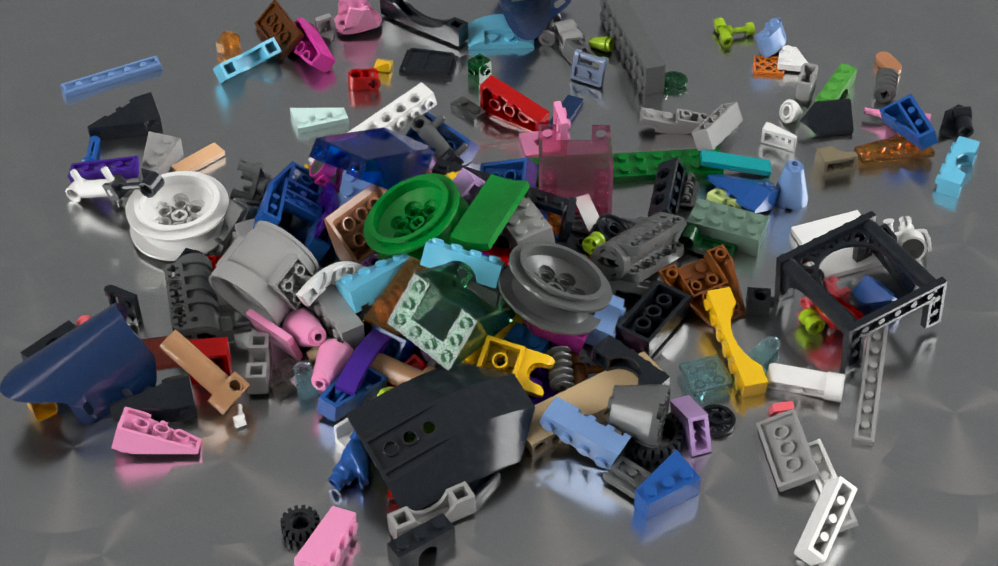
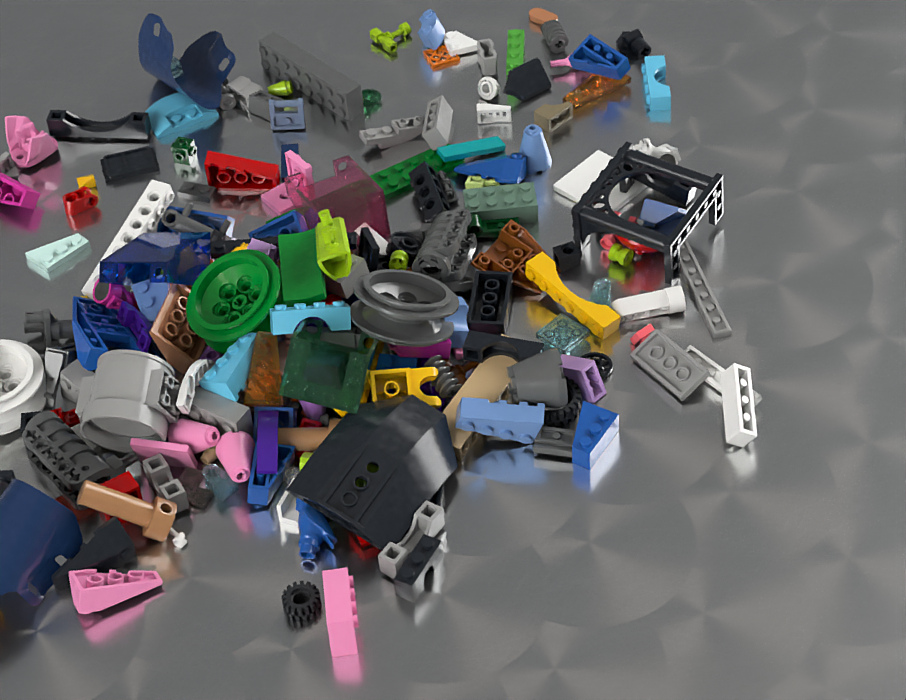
camera: 25 degrees left, 0 degrees up
none -> lime piece [315,209,352,281]

